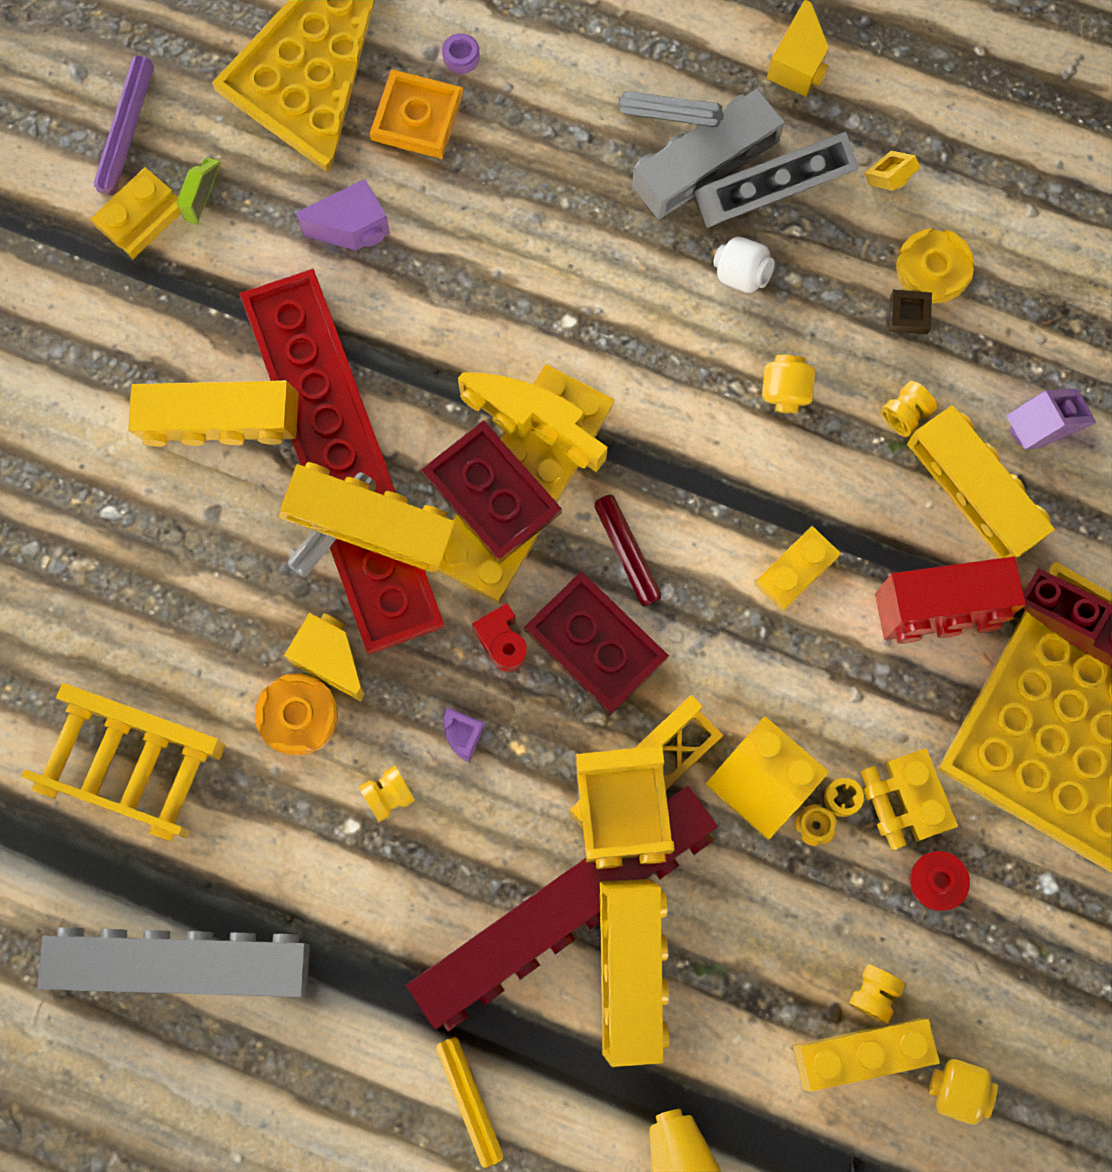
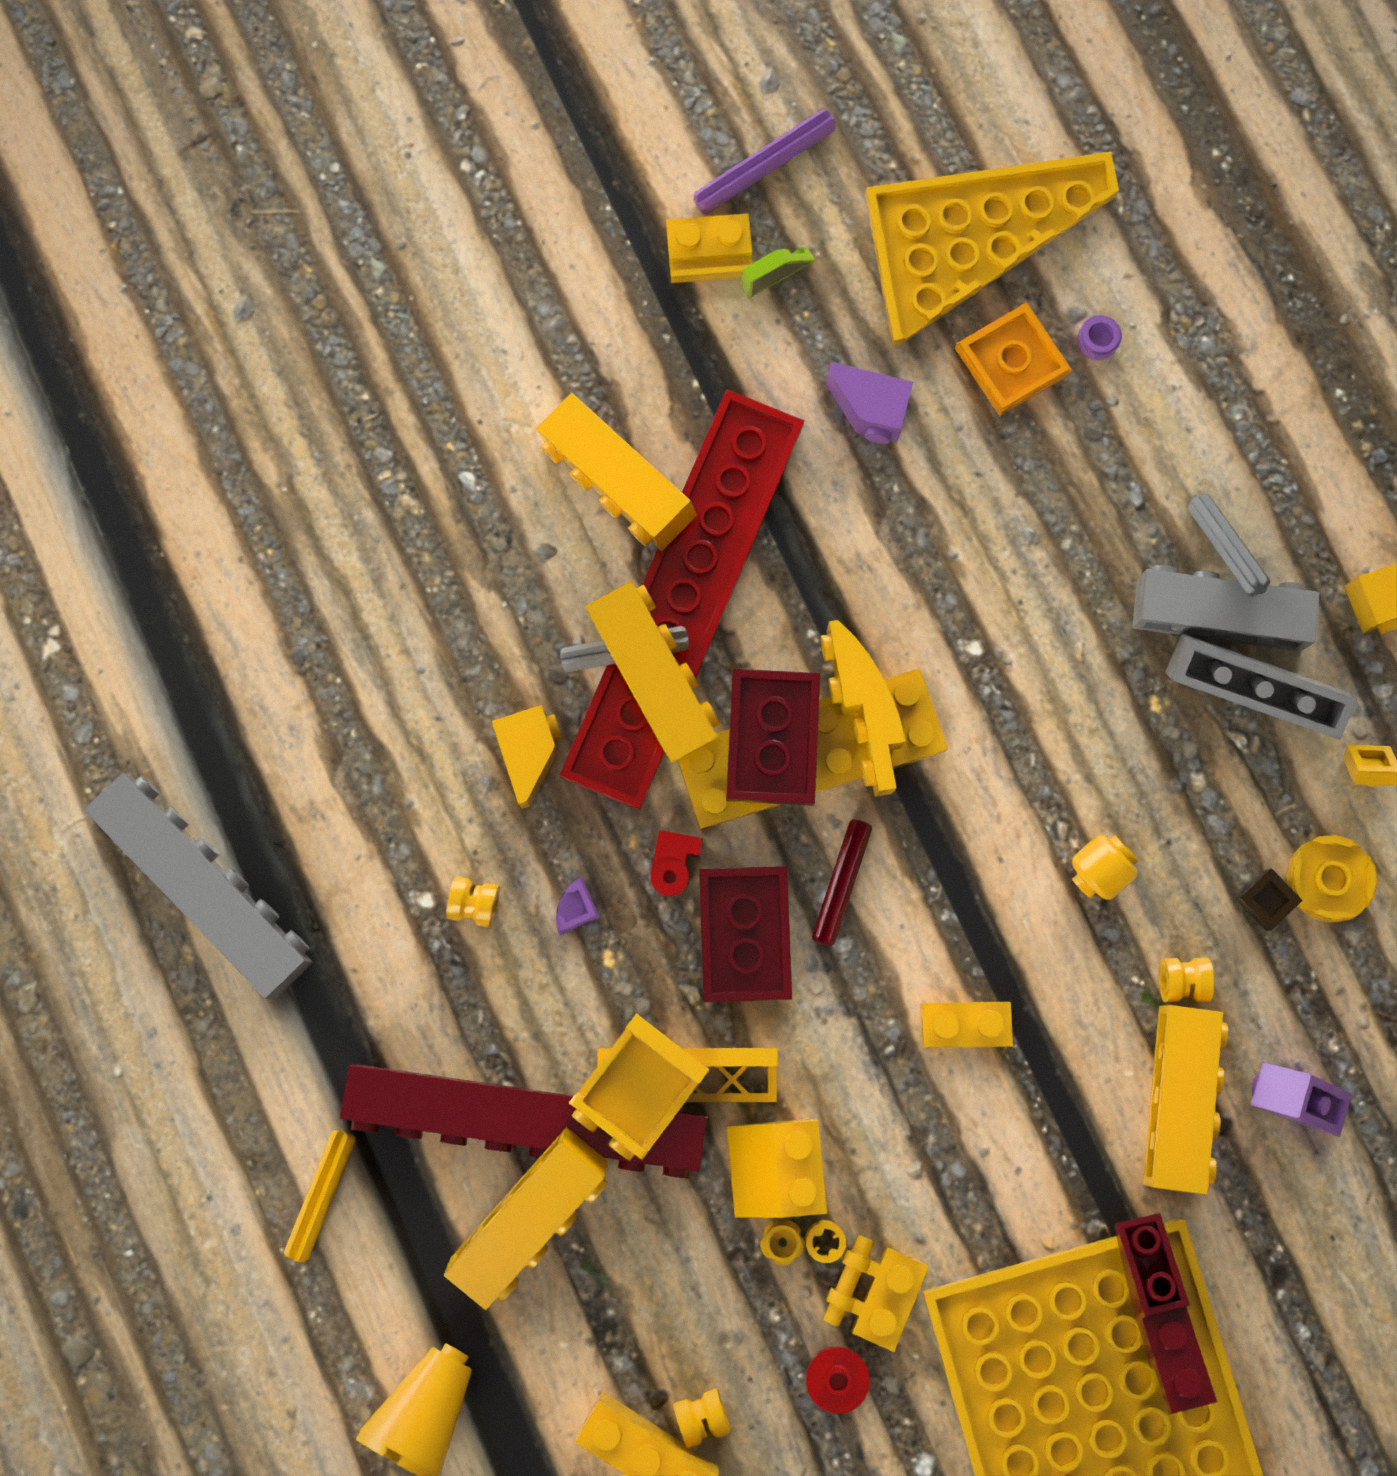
camera: 45 degrees right, 5 degrees up
yellow fence [21,682,226,842] -> none
light orange tile [255,673,338,756] -> none
white head [714,237,774,293] -> none
red brick [875,556,1026,644] -> none

